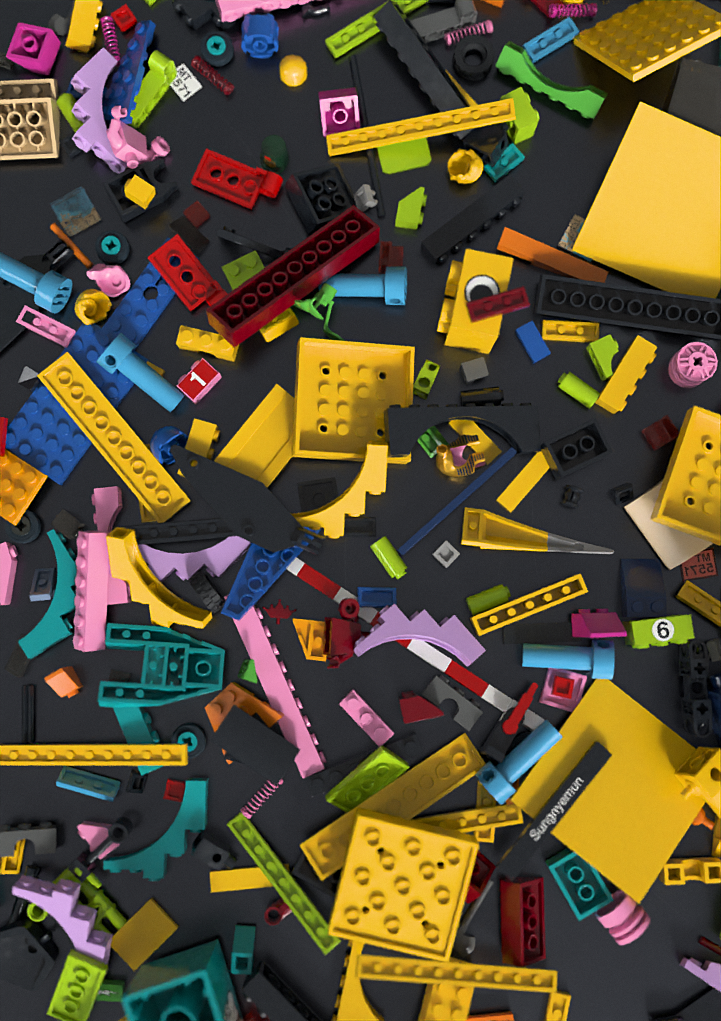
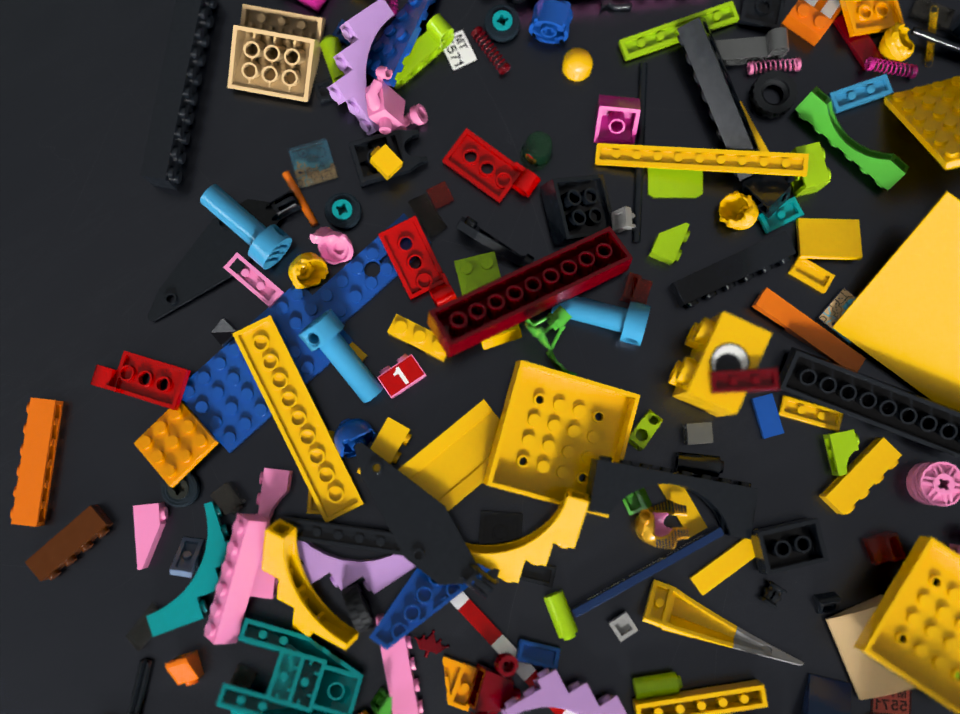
camera: 15 degrees right, 0 degrees up
lime brick [557,371,601,409] -> none
none -> yellow tile [788,256,835,294]
none -> yellow tile [796,218,863,260]

